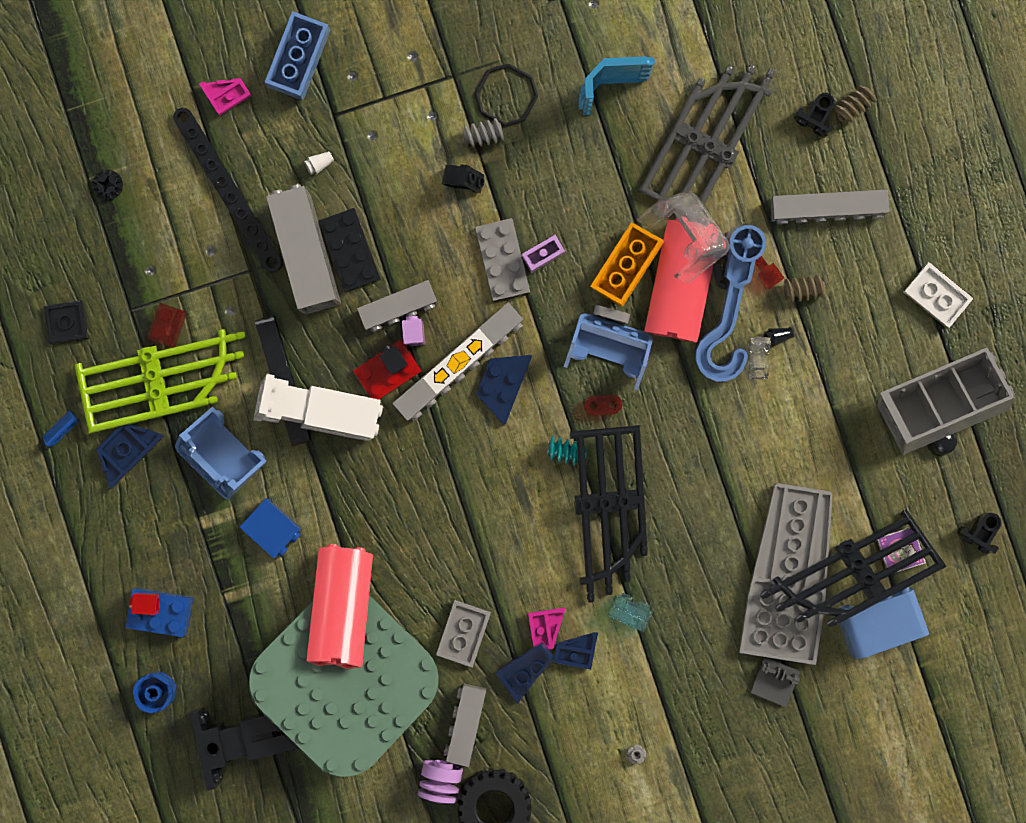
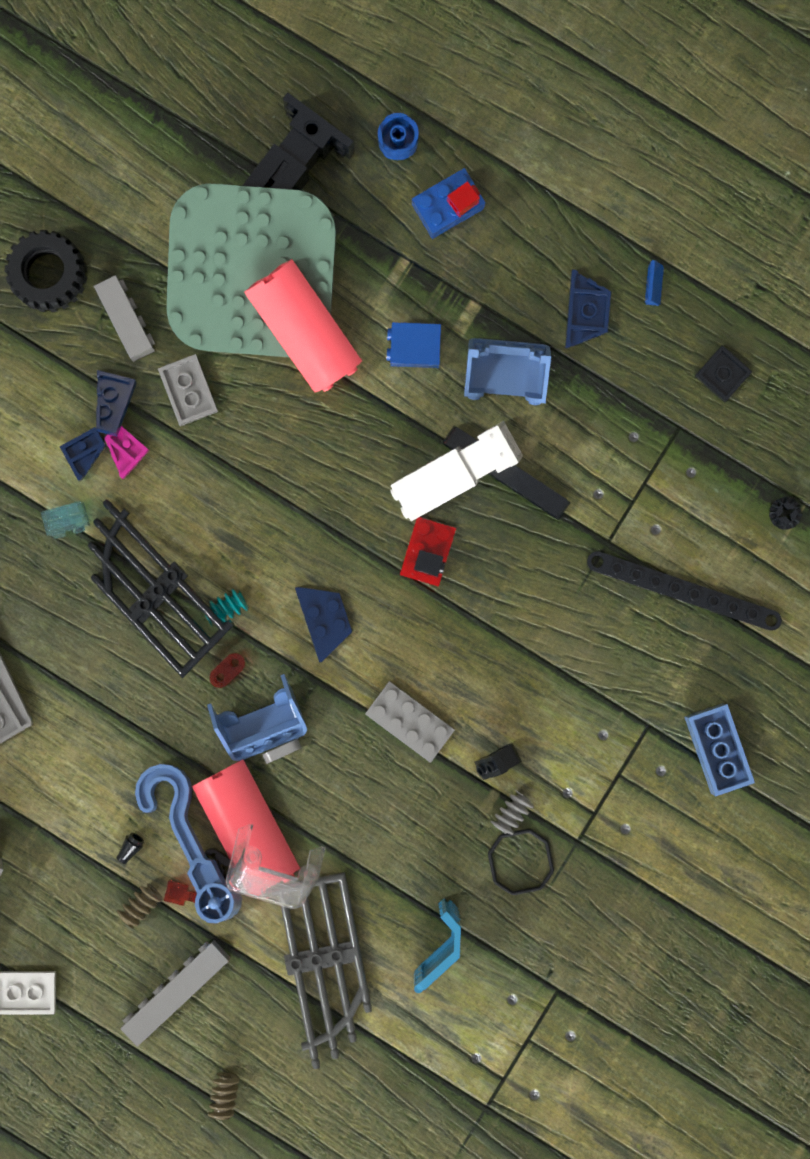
camera: 135 degrees right, 0 degrees up
lime piece [74,329,246,434] -> none
clear red plate [148,303,187,348] -> none
dark pink wing [199,78,252,116] -> none
light grey container [266,184,342,315] -> none
white cone [304,151,334,175] -> none
black plate [319,208,381,293] -> none
light grey brick [357,280,438,333] -> none
light grey brick [392,302,524,421] -> none
lavender brick [402,316,425,347] -> none
lavender wheel [417,760,463,803] -> none
lavender brick [522,235,565,273] -> none
light orange brick [590,222,664,307] -> none
clear brick [747,337,771,379] -> none
black pin [794,93,835,136] -> none

